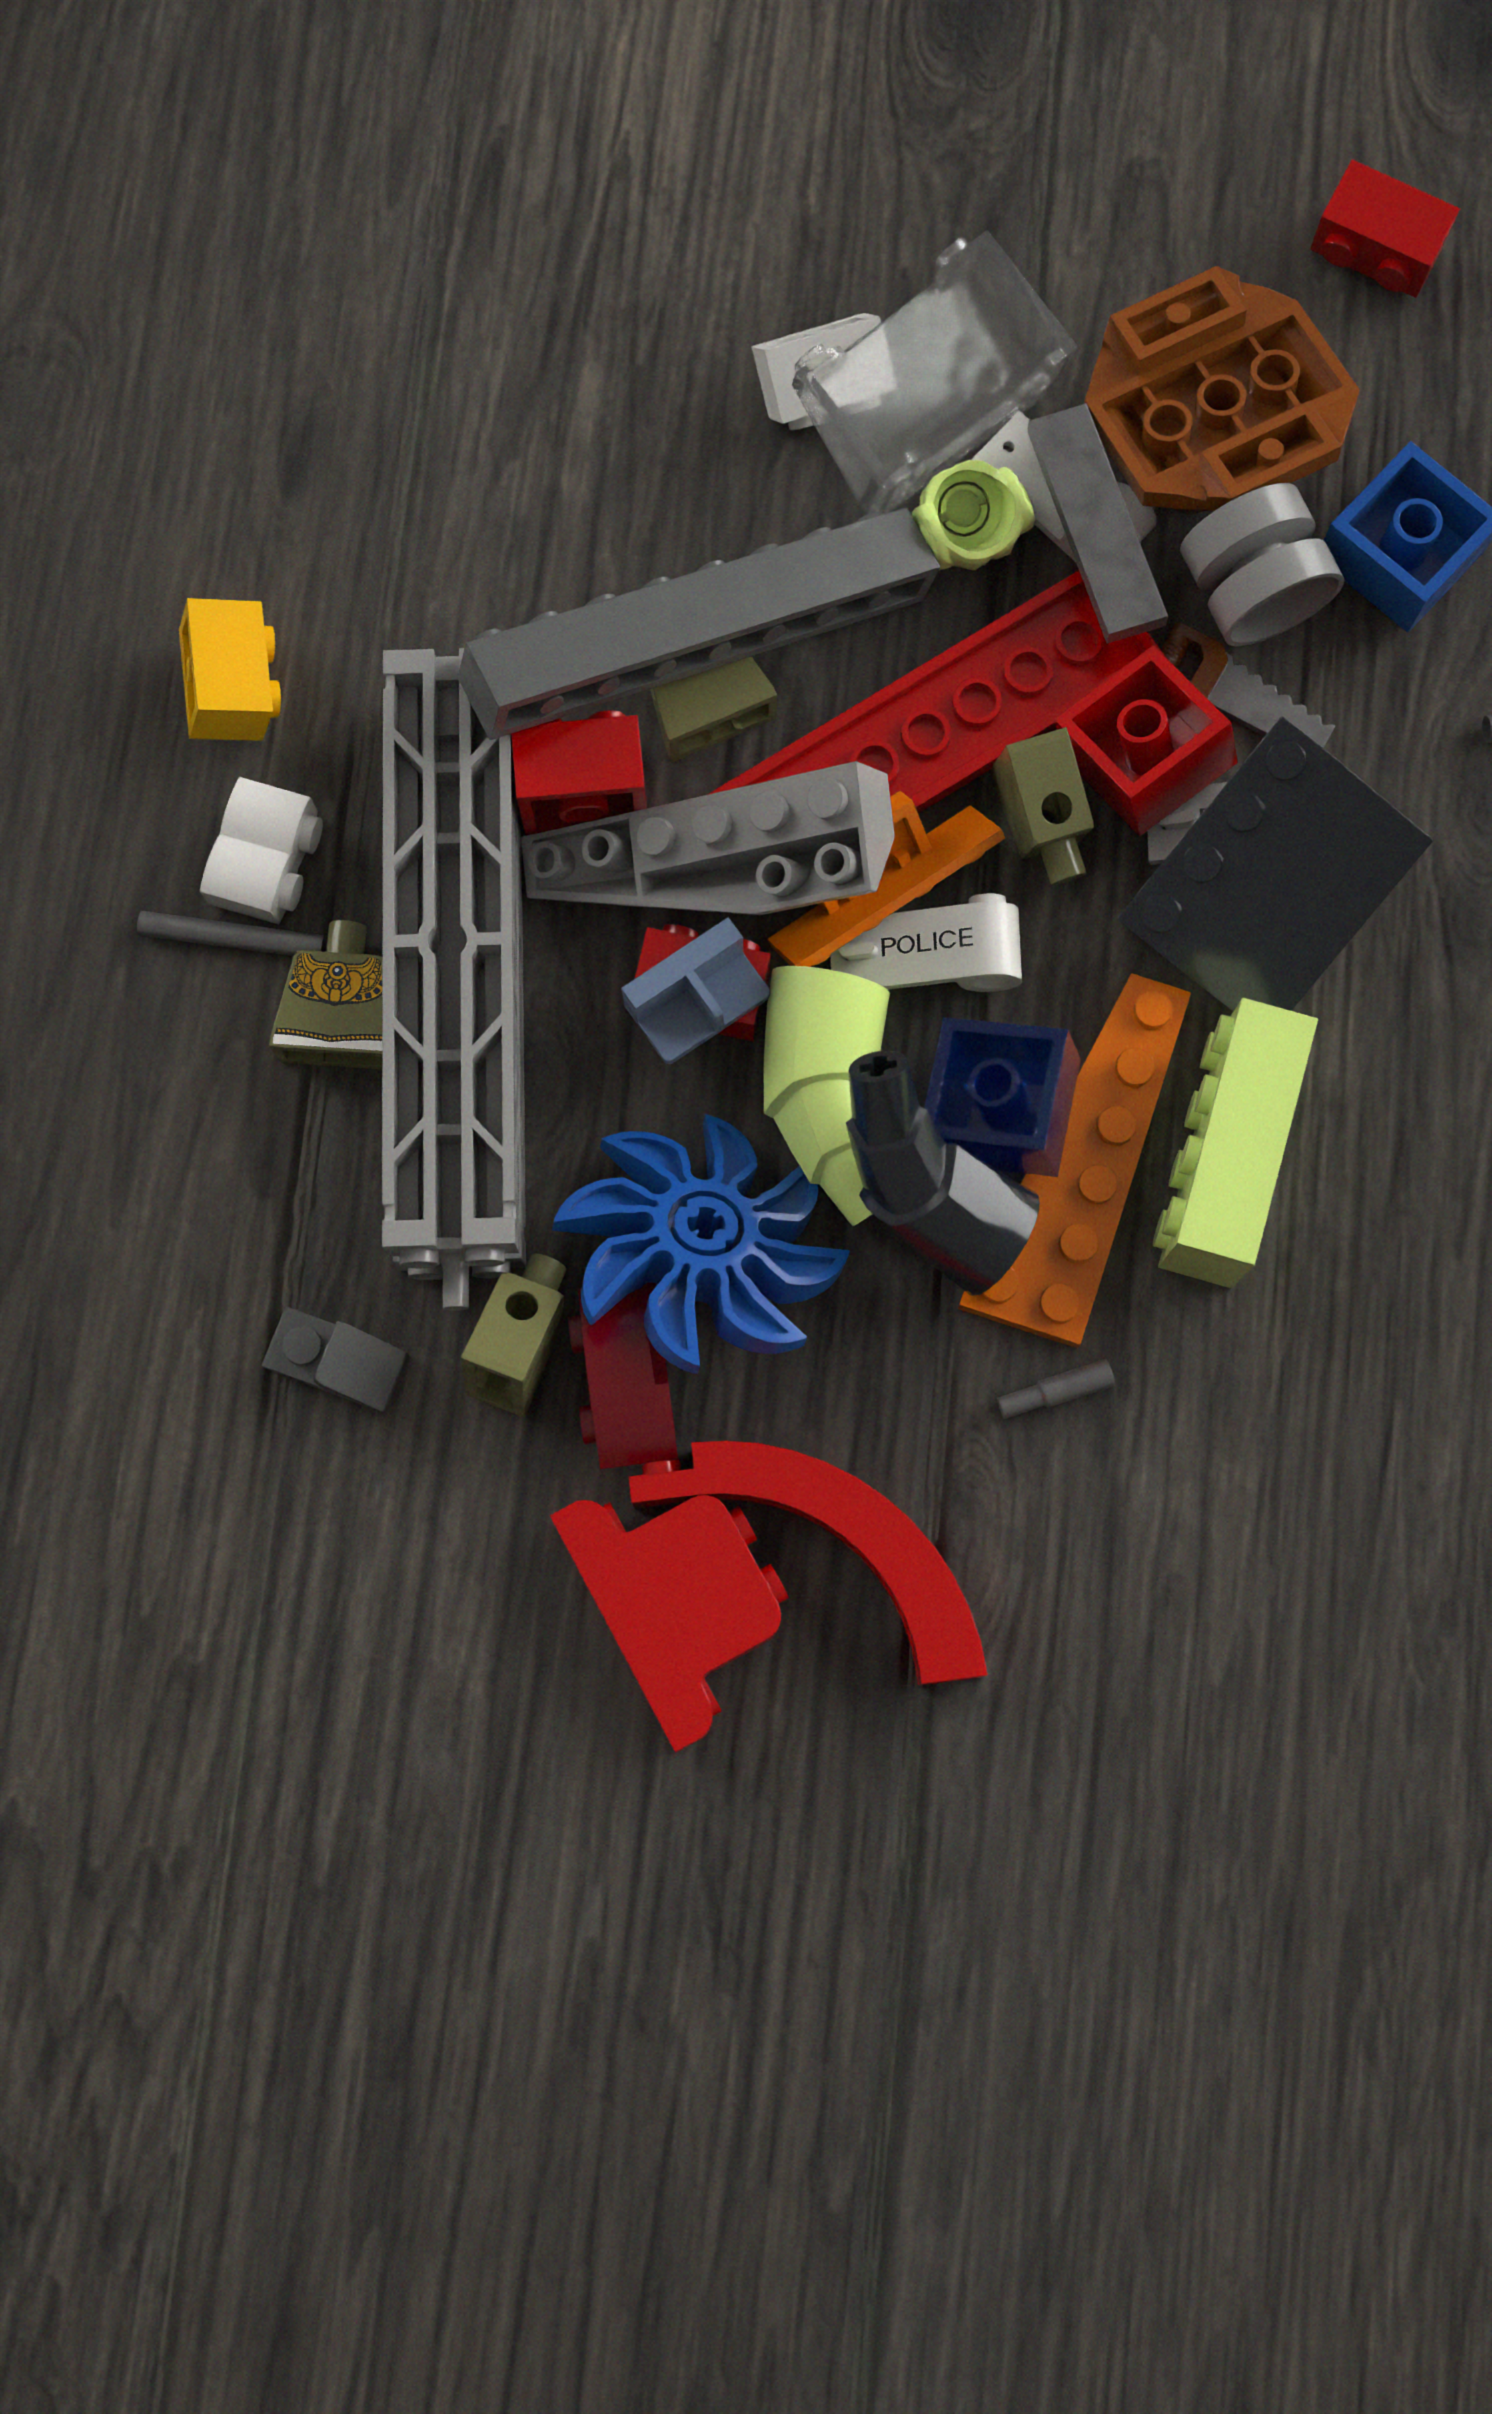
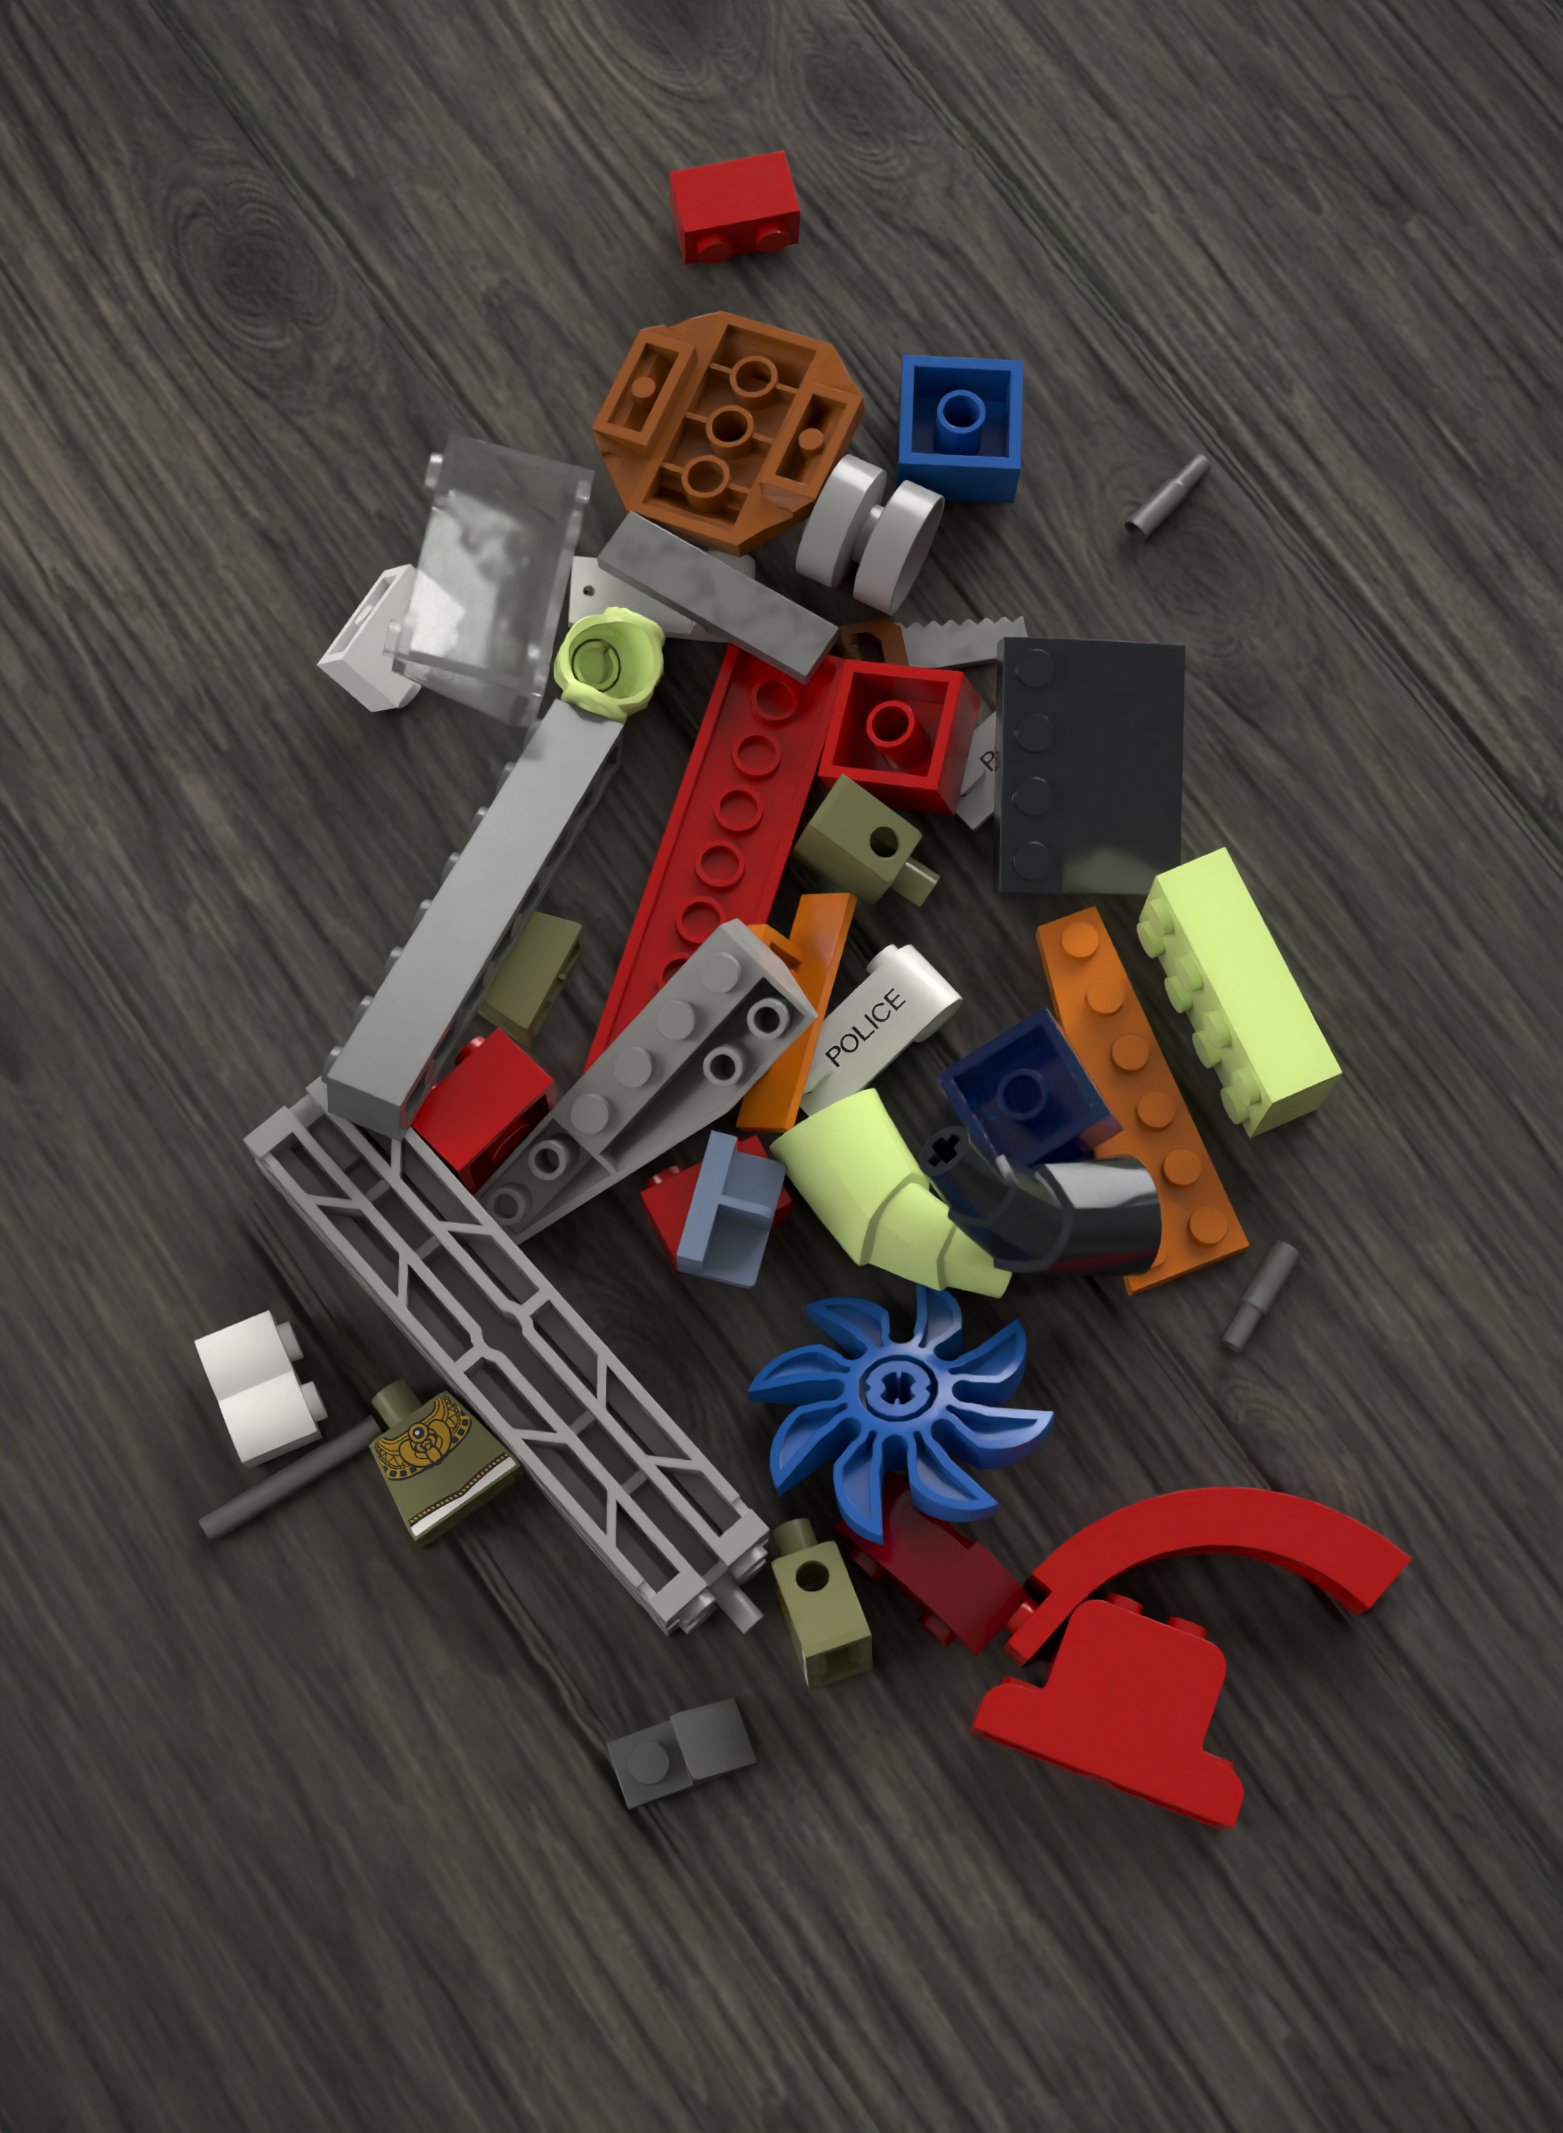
camera: 45 degrees left, 5 degrees down
yellow brick [179,598,281,741] -> none

